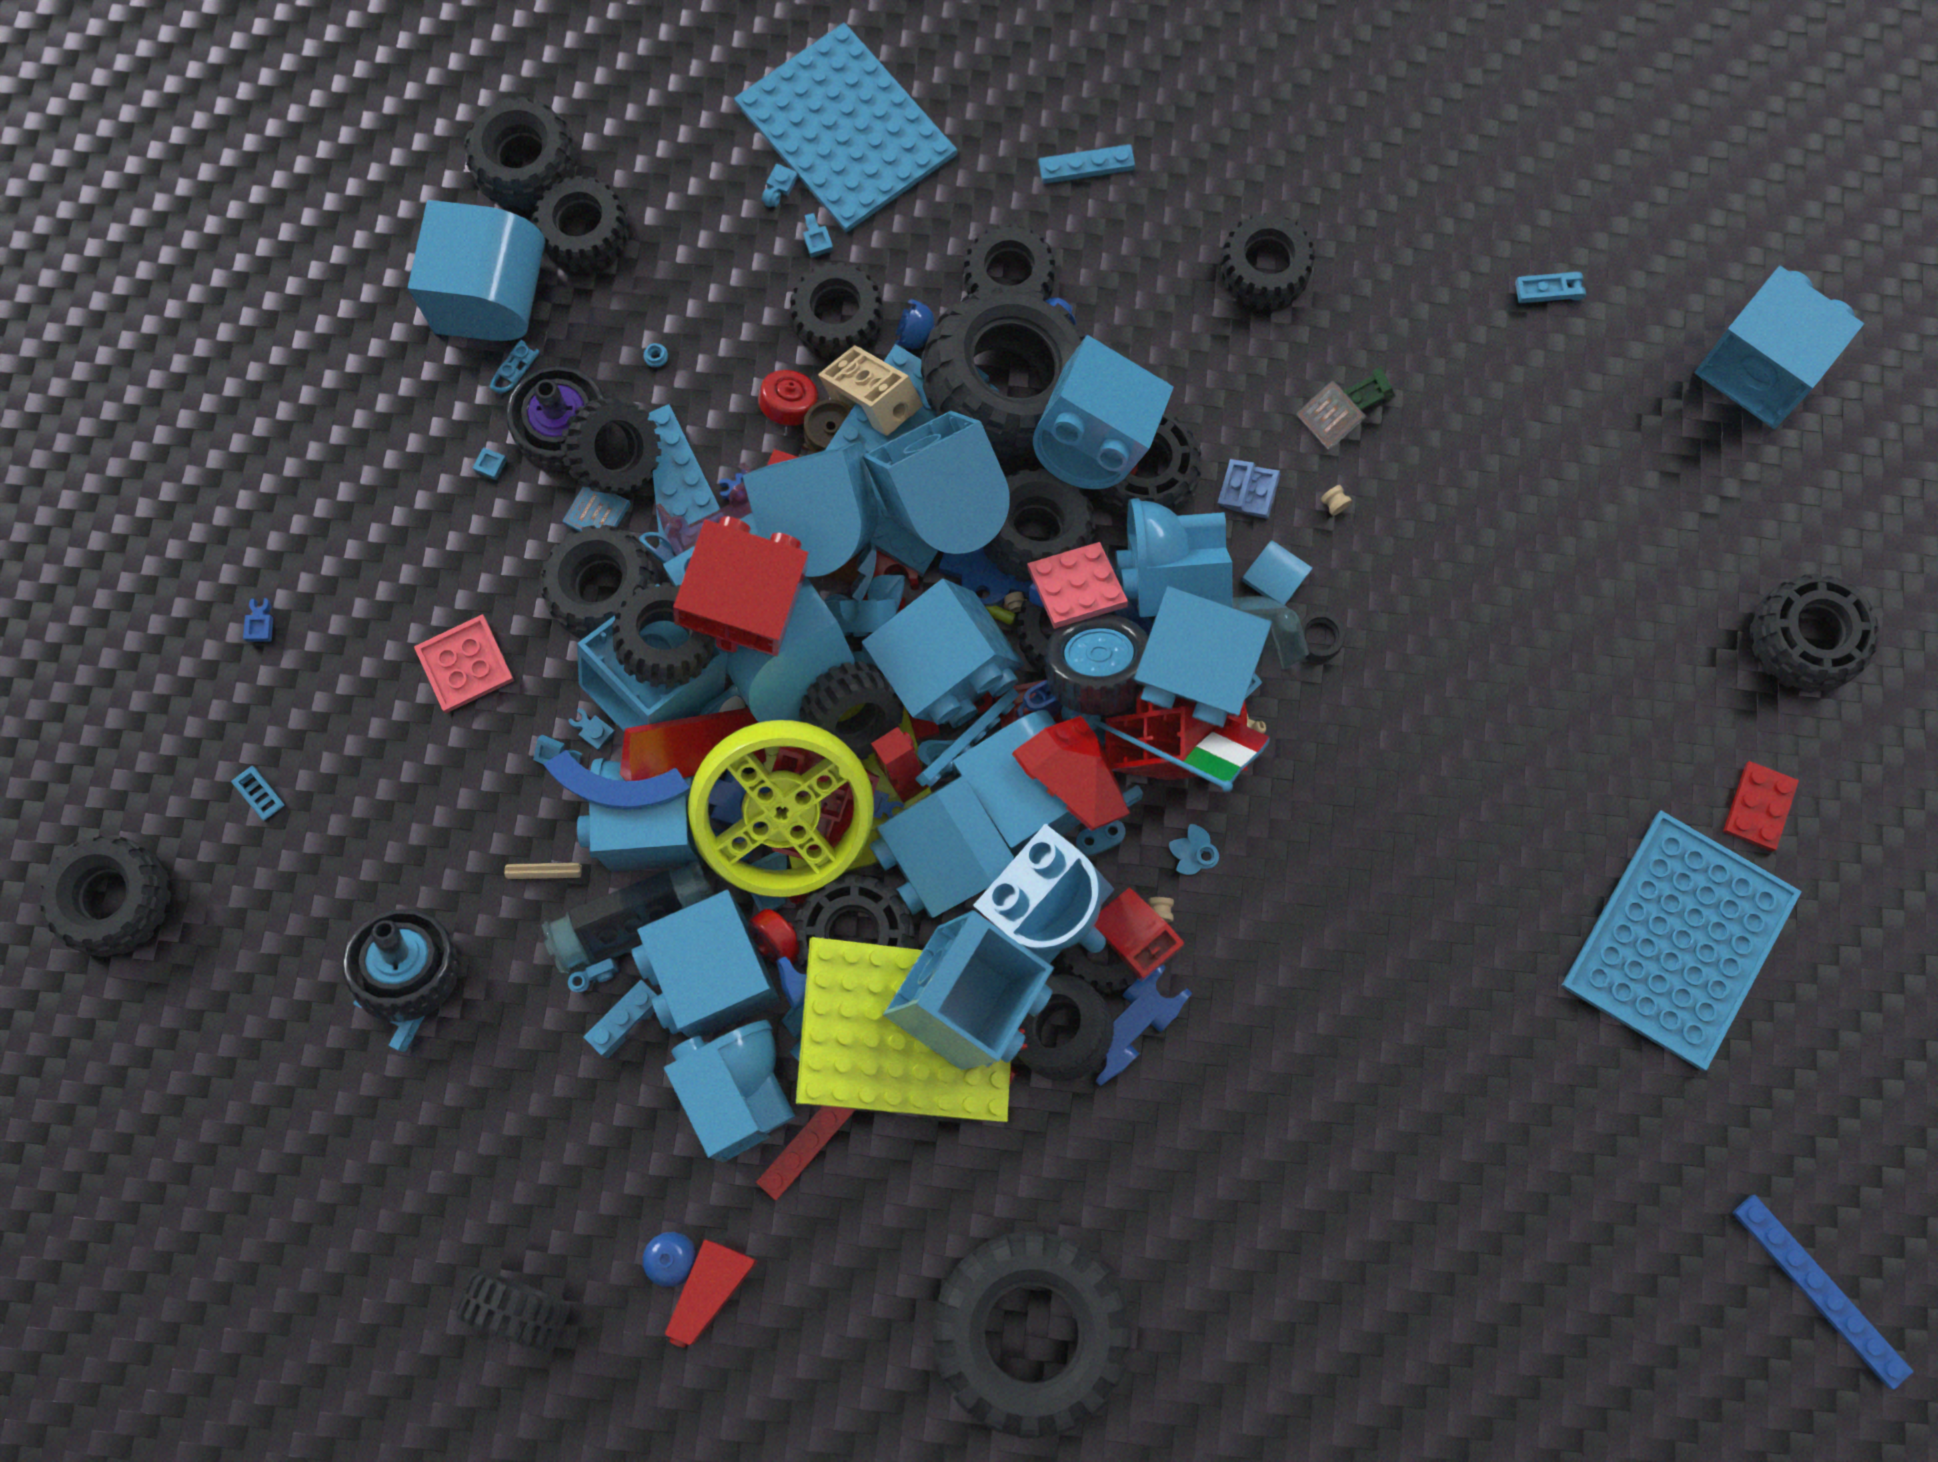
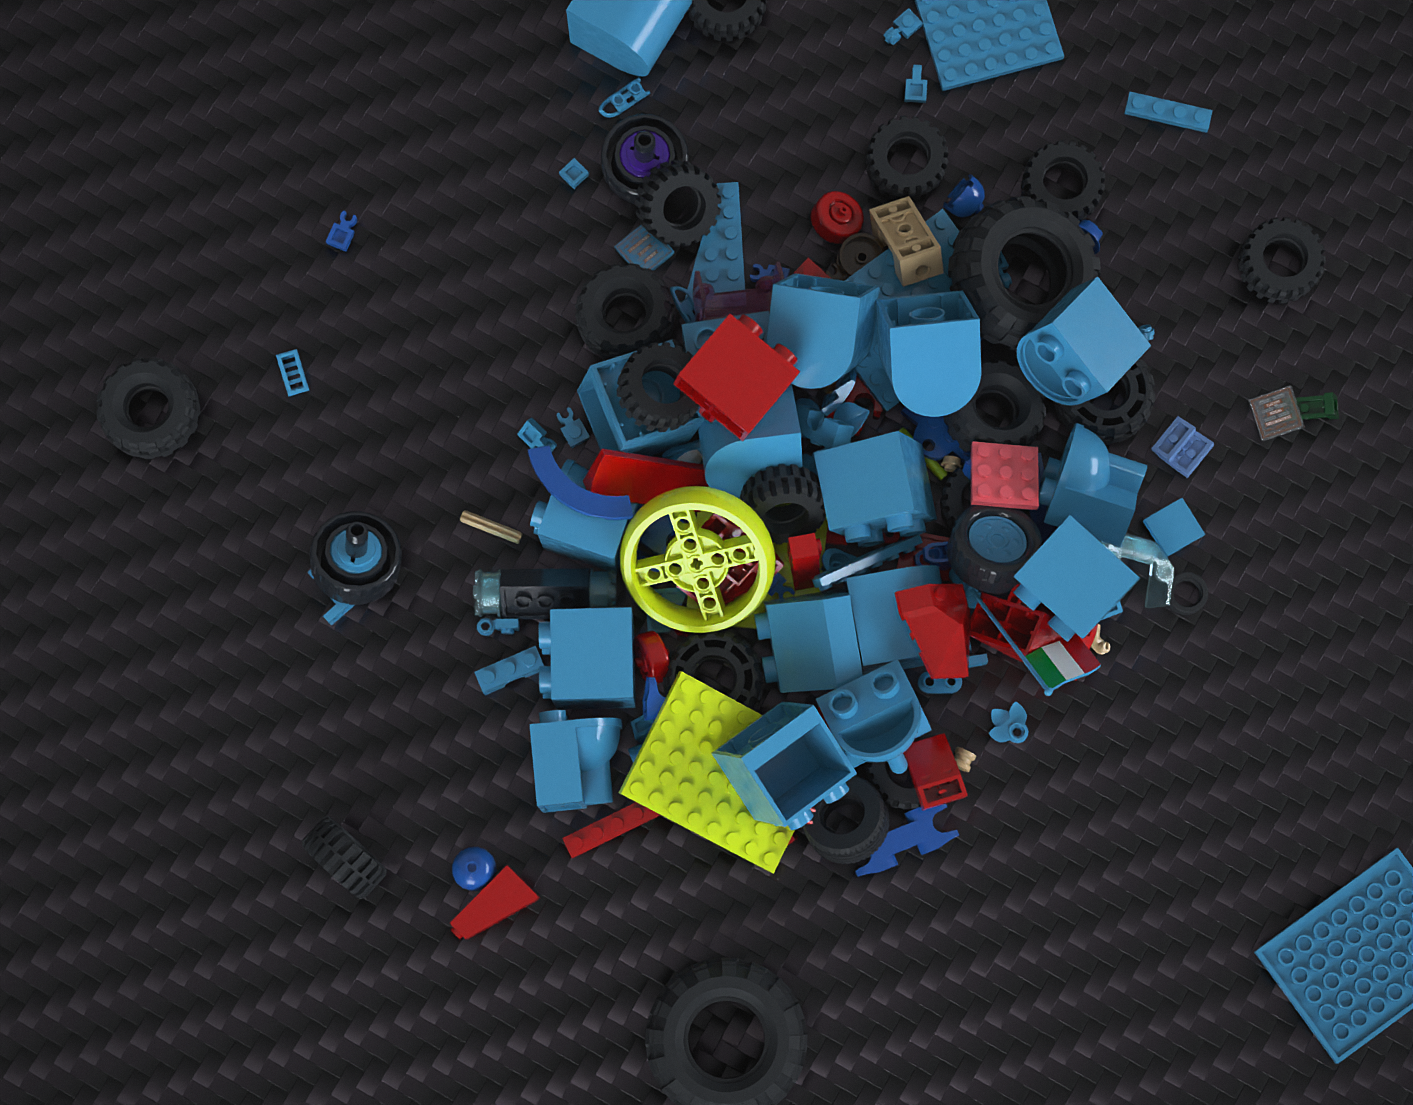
camera: 20 degrees right, 5 degrees up
coral plate [414,614,515,713] -> none
dark azure plate [644,343,668,367] -> none
tan wheel [1320,485,1352,516] -> none

